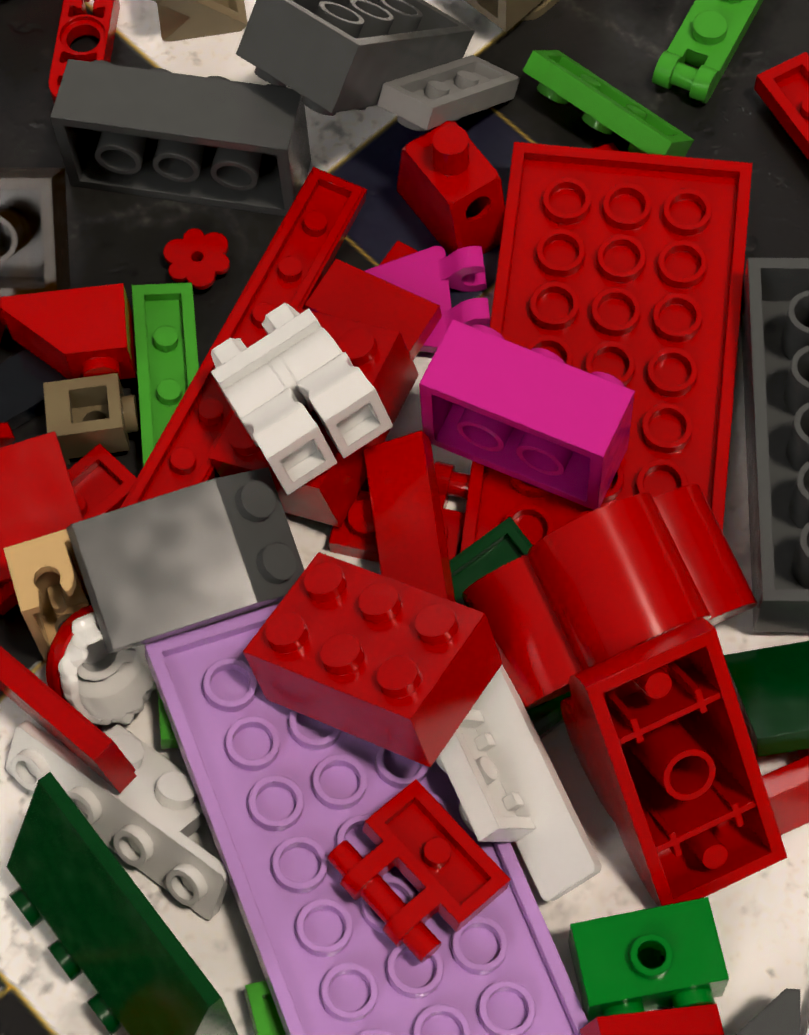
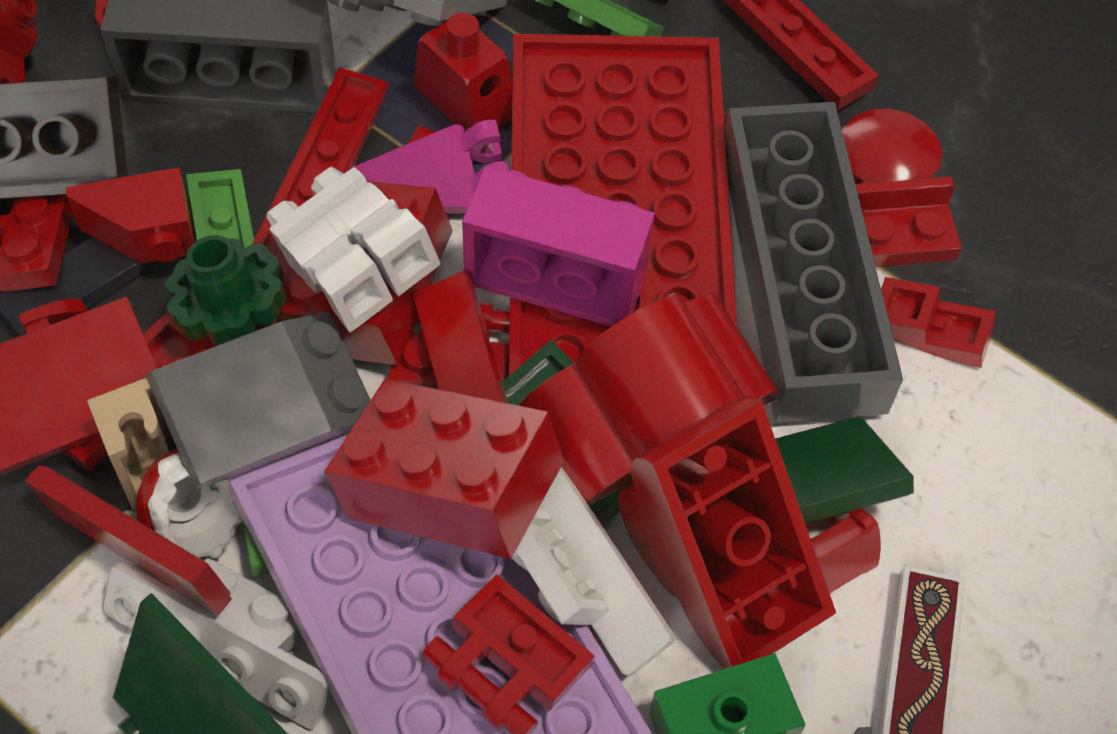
camera: 15 degrees left, 5 degrees down
dark tan brick [43,373,140,465] -> none
red plant [163,228,230,290] -> none
red tile [305,259,442,360] -> none
none -> dark green plant [165,235,287,346]

